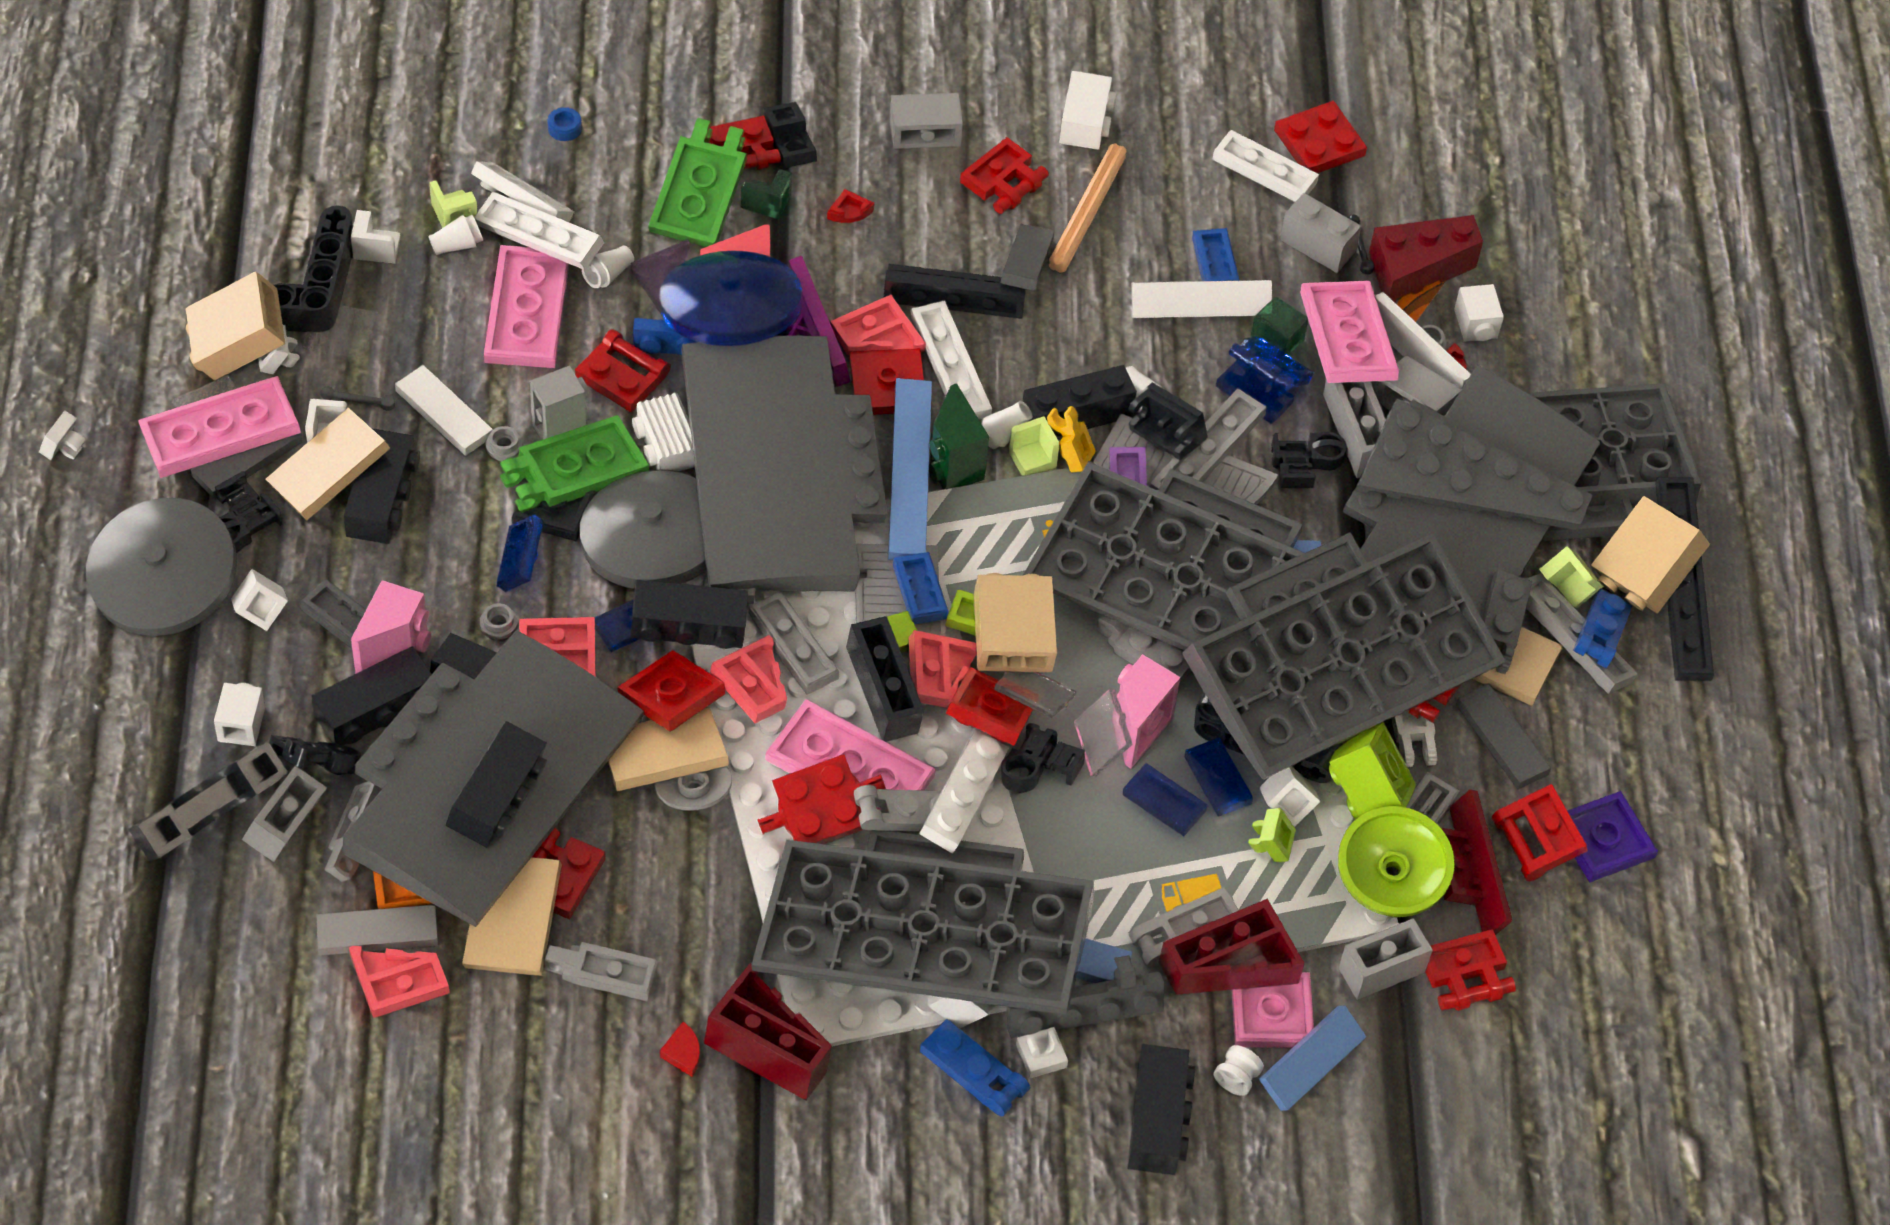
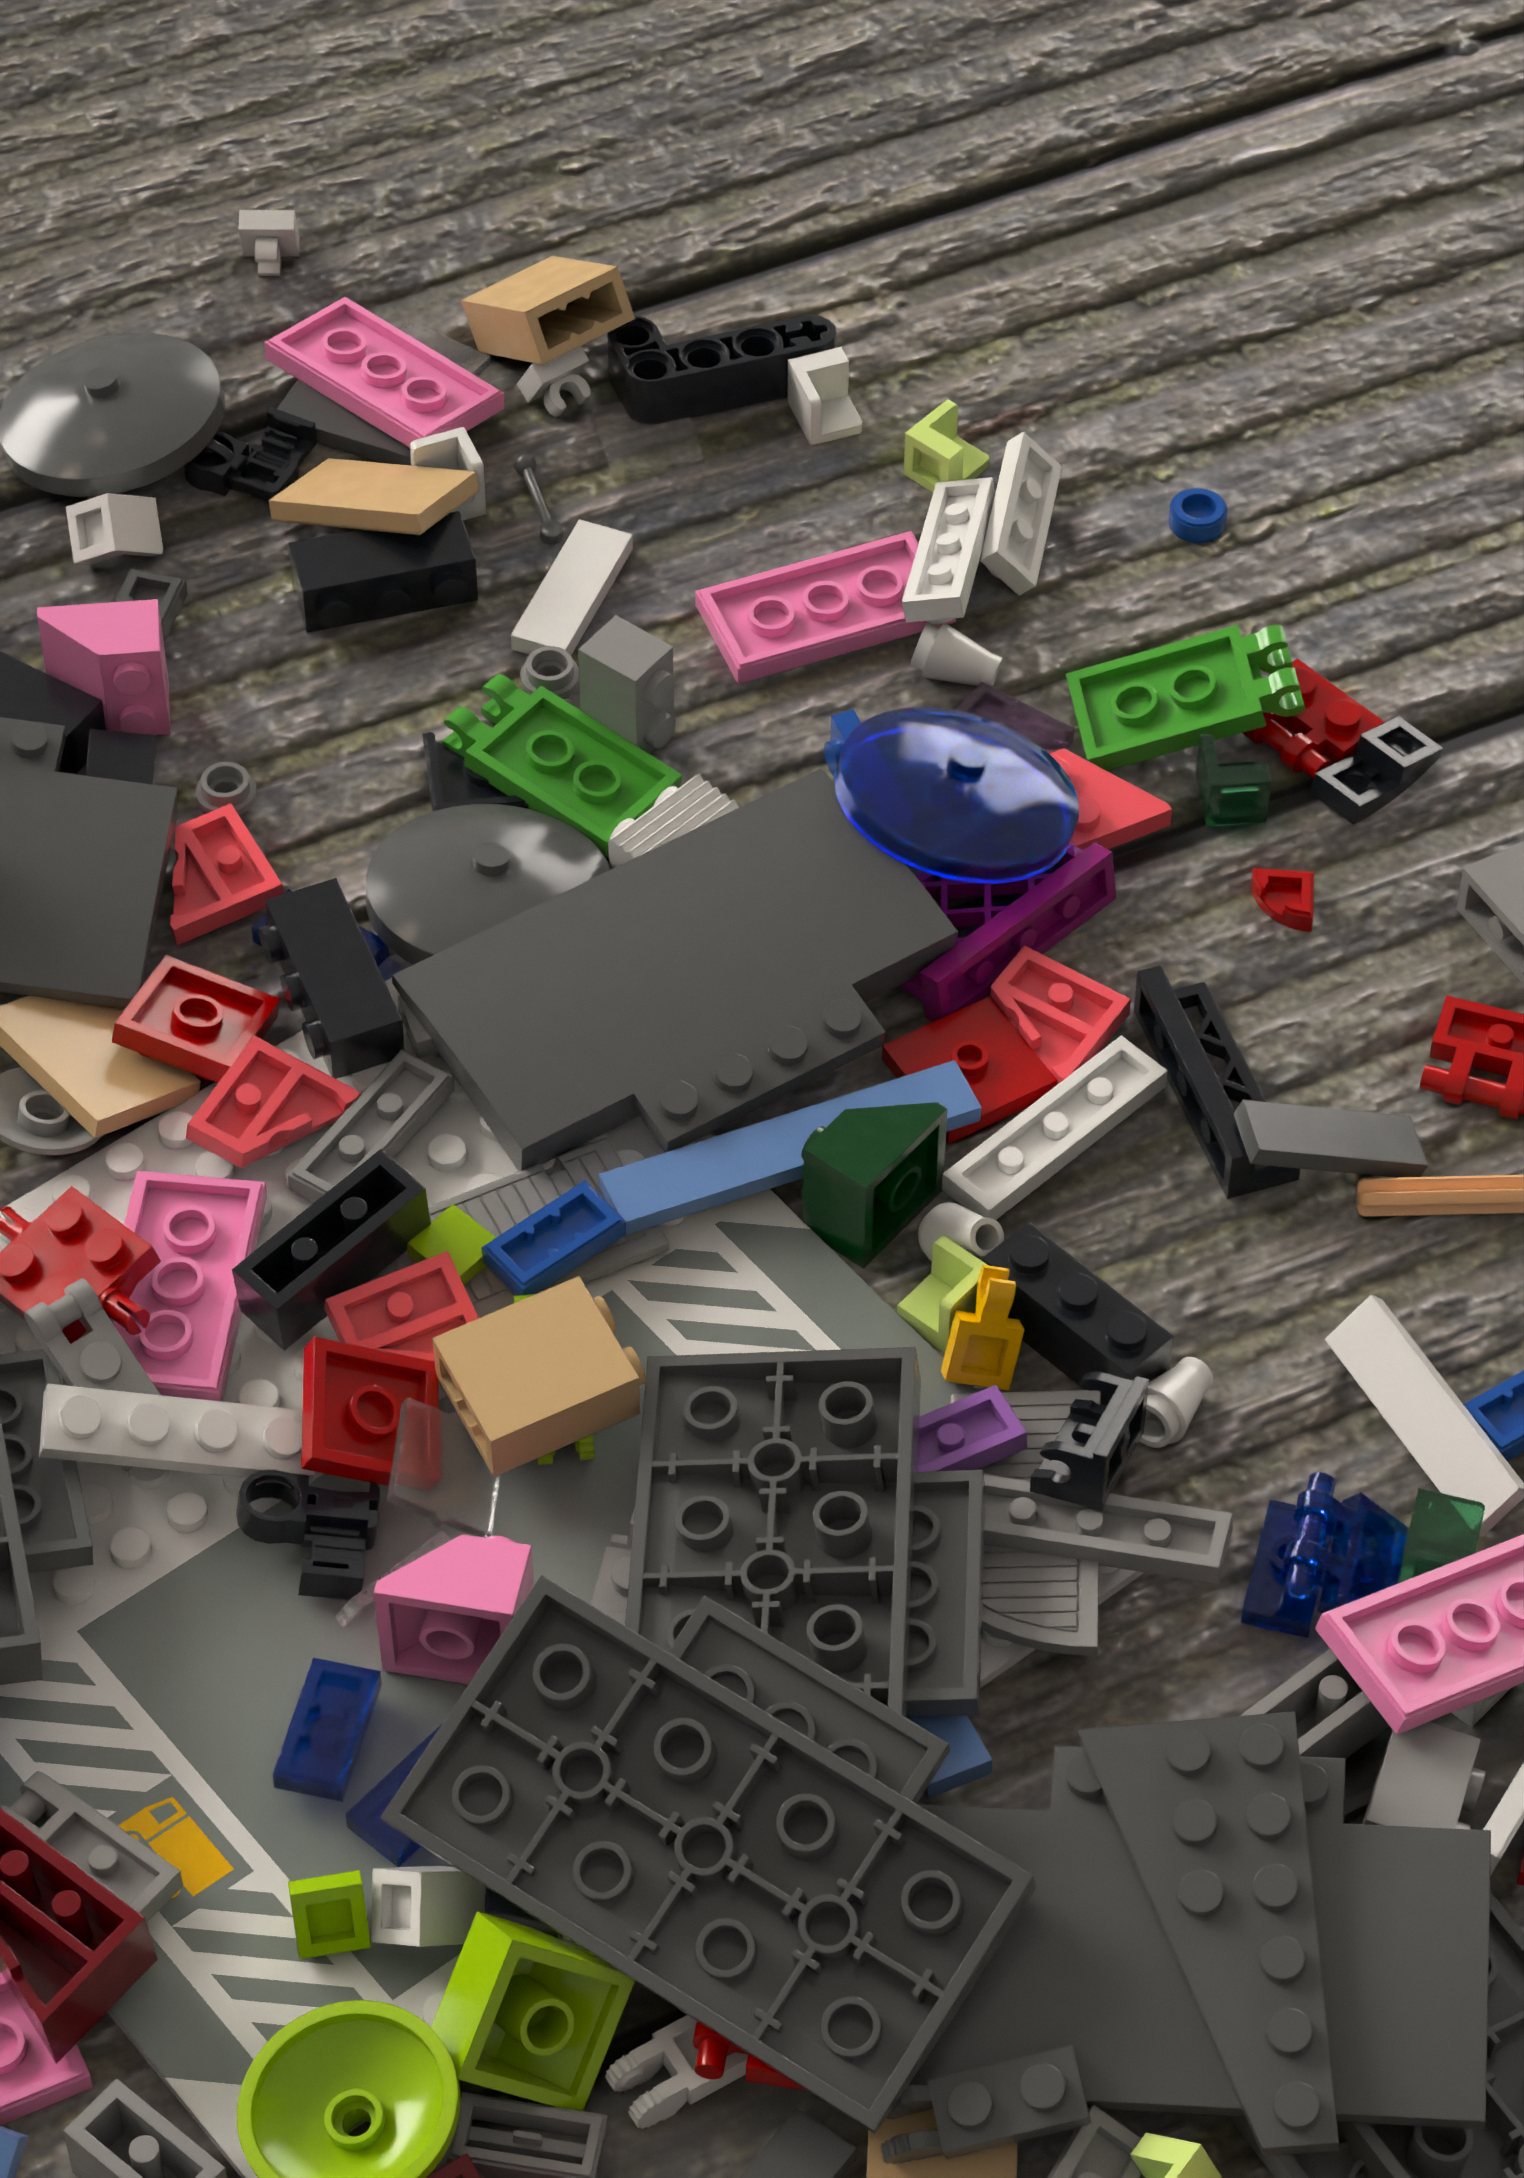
camera: 70 degrees right, 5 degrees down
white cone [428,215,483,256] -> none
clear blue plate [496,514,544,592] -> none
red plate [575,329,671,413] -> none
black piece [1271,432,1347,488] -> none

